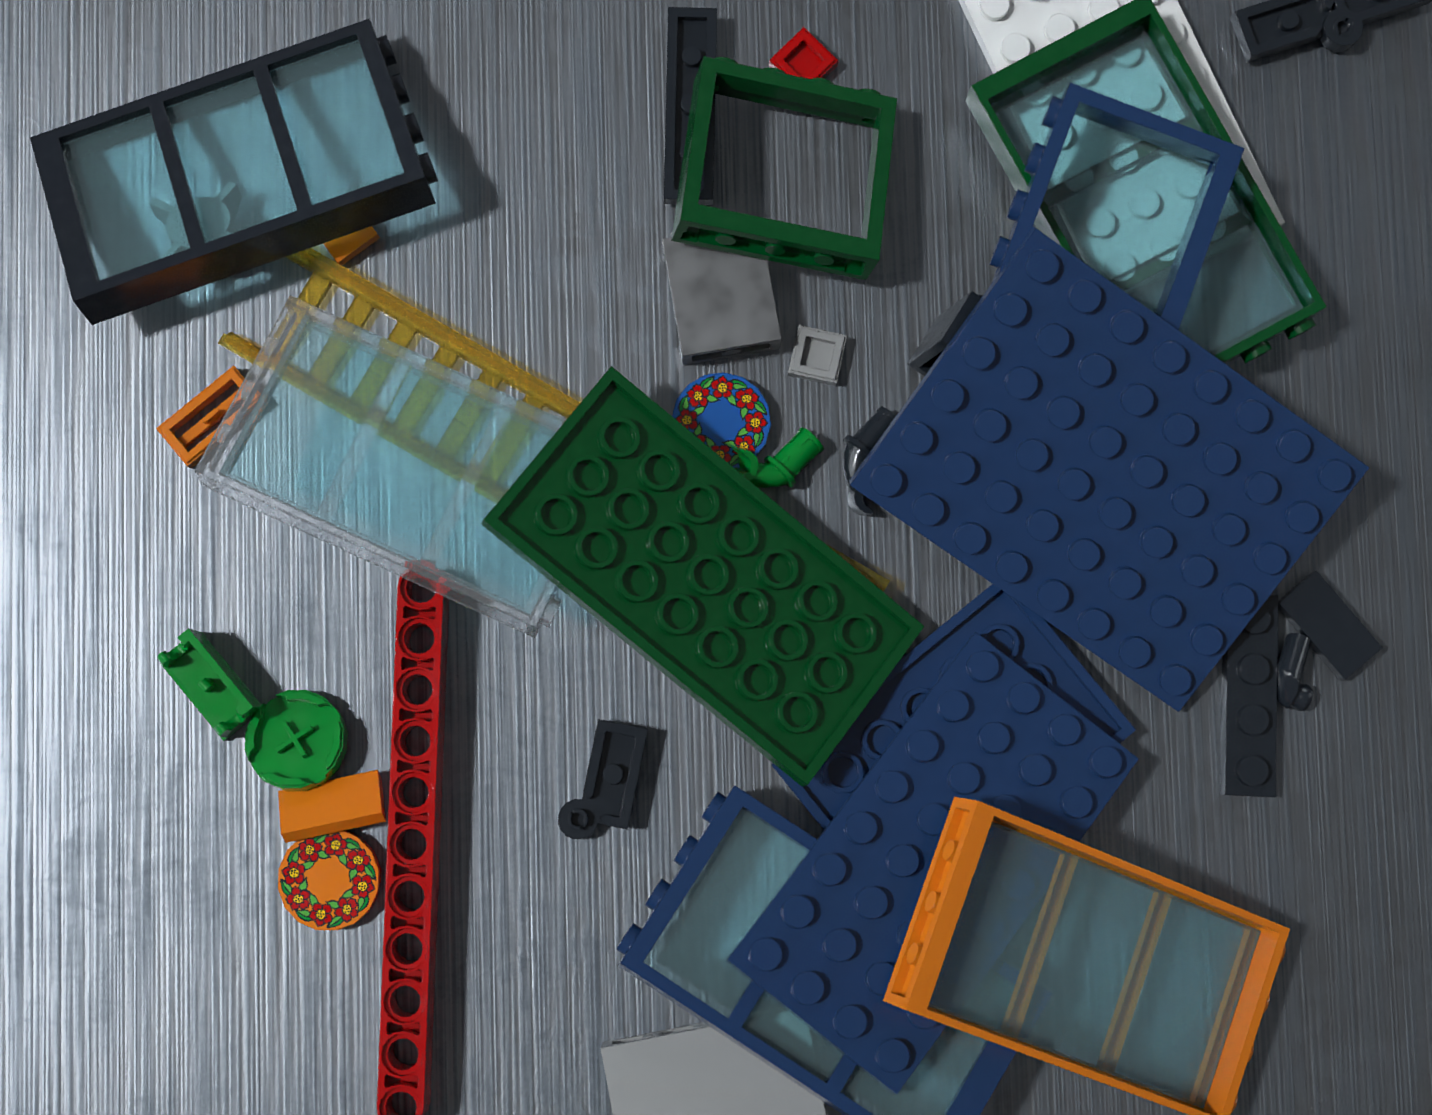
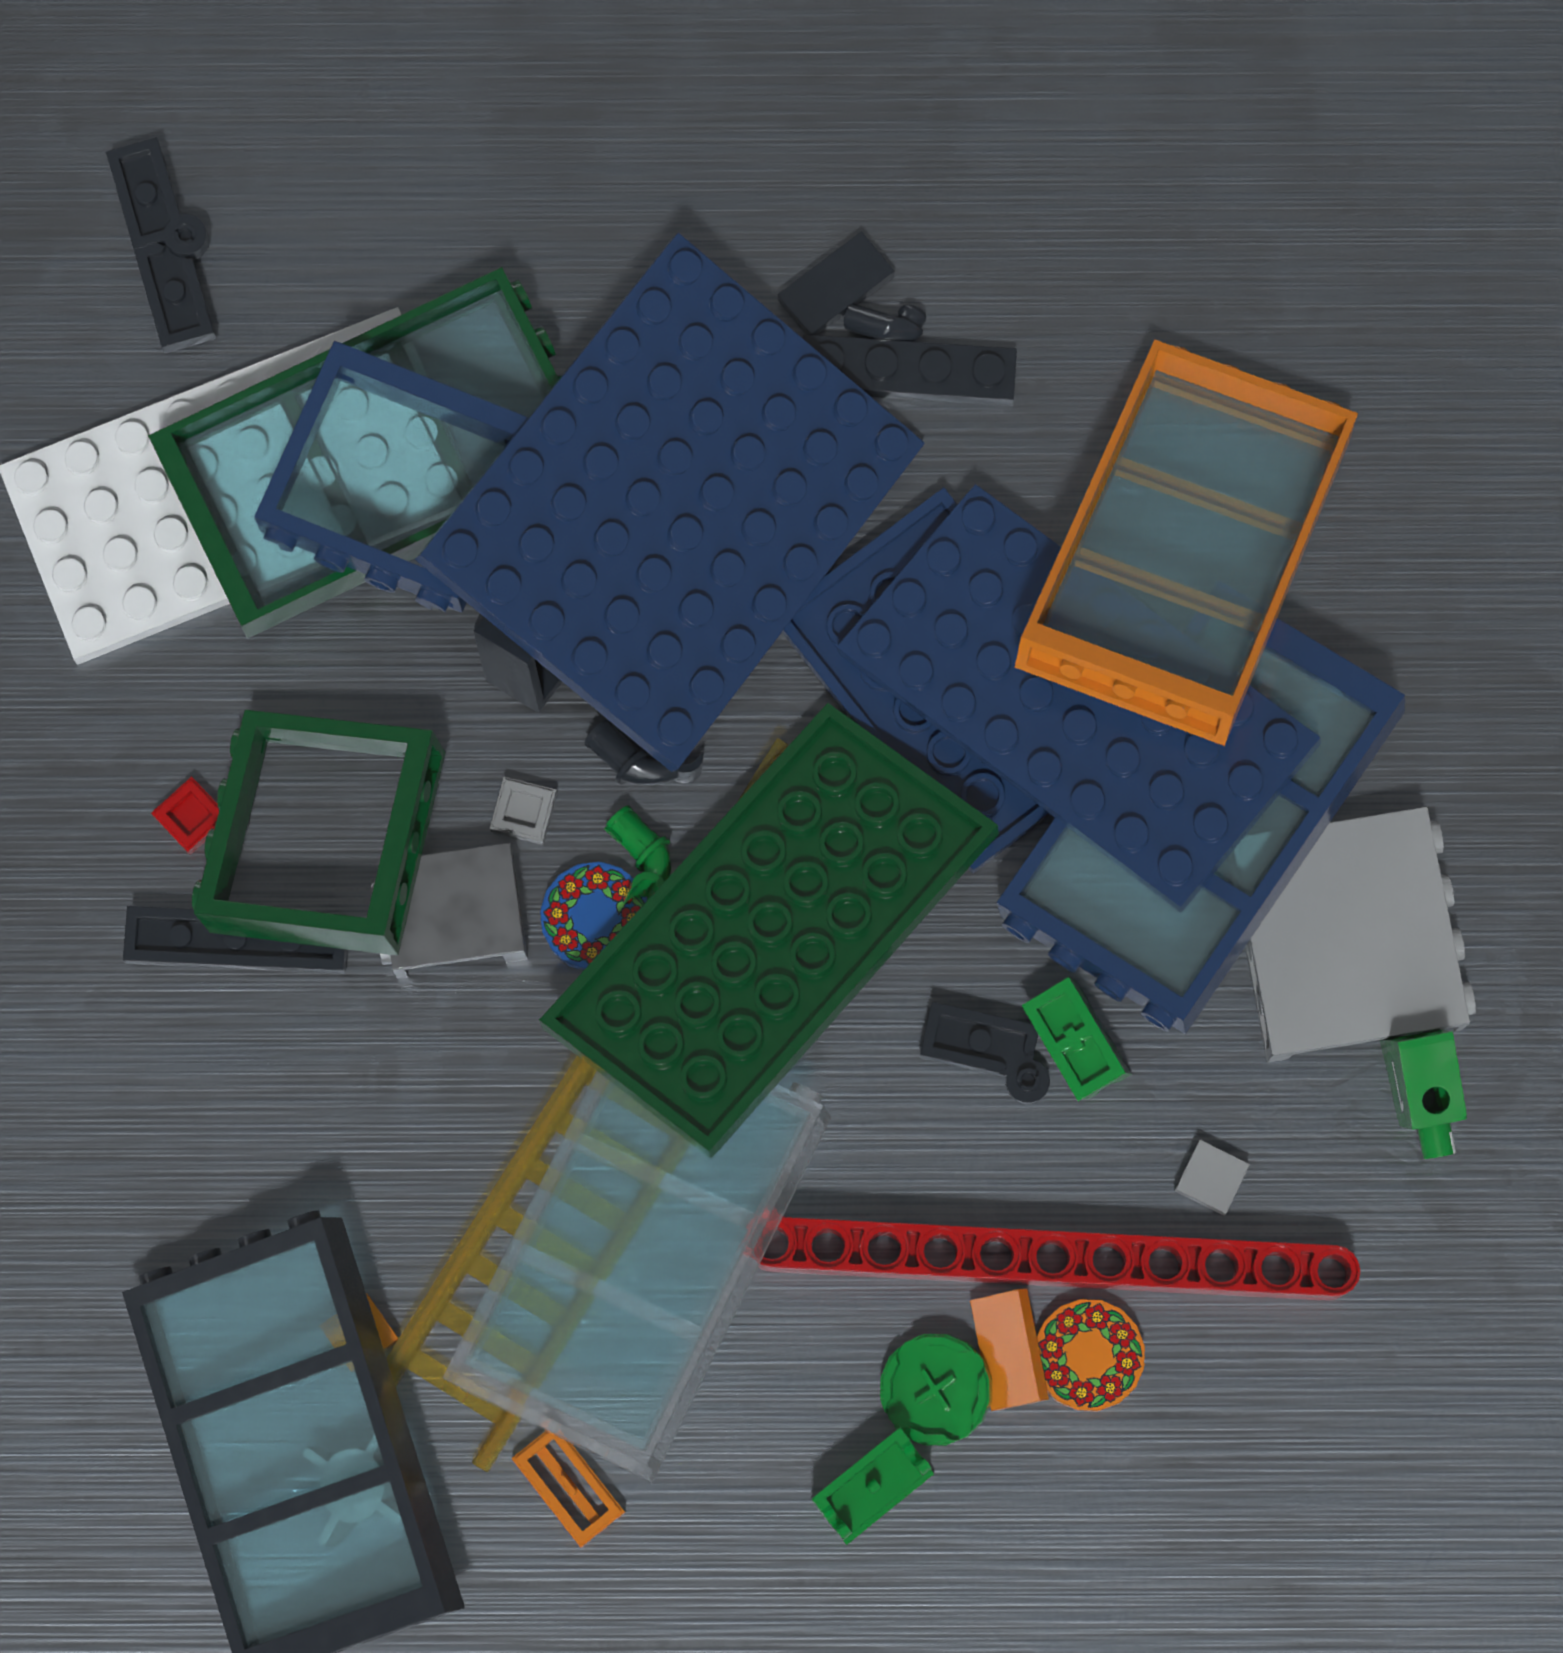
camera: 85 degrees left, 5 degrees down
none -> green hinge [1021,977,1132,1102]
none -> light grey tile [1174,1140,1250,1216]

